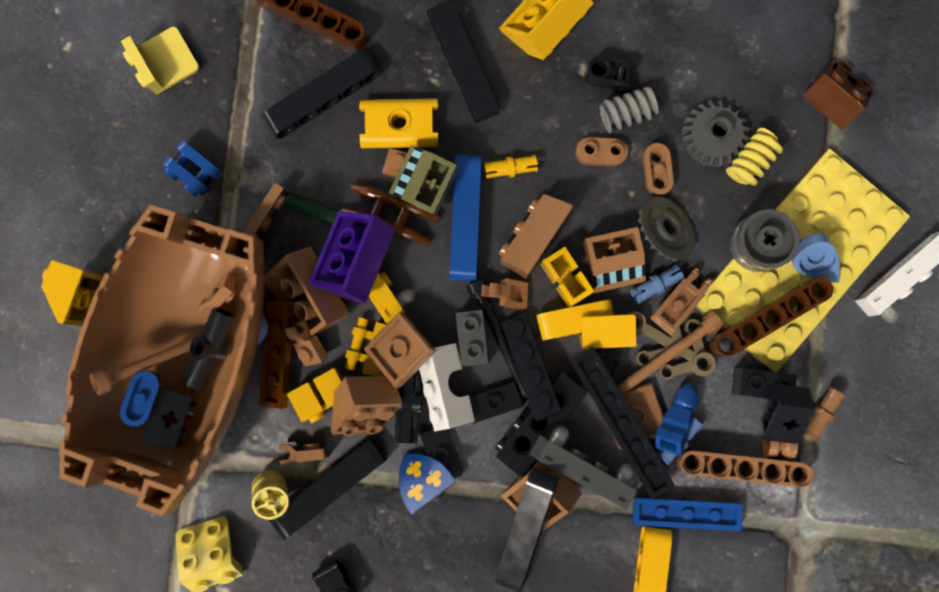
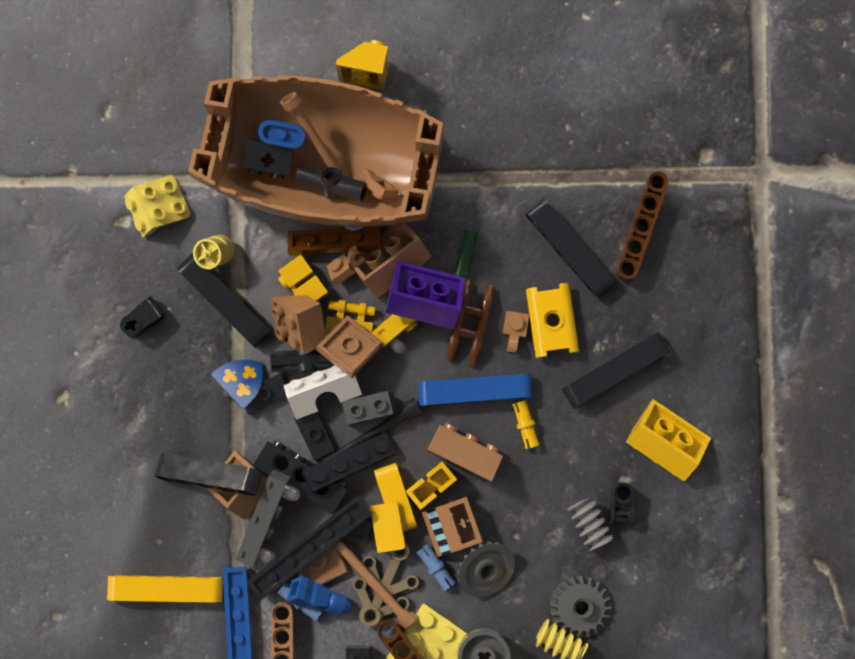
camera: 75 degrees right, 0 degrees up
light yellow bracket [121,27,199,95] -> none
blue brick [162,140,223,197] -> none
medium nougat hinge [242,184,287,239] -> none
medium nougat plate [278,443,328,465] -> none
olive slope [389,145,459,216] -> none
medium nougat plate [481,278,528,310] -> none
medium nougat plate [575,137,628,166] -> none
medium nougat plate [643,143,674,196] -> none
medium nougat hinge [650,267,714,336] -> none

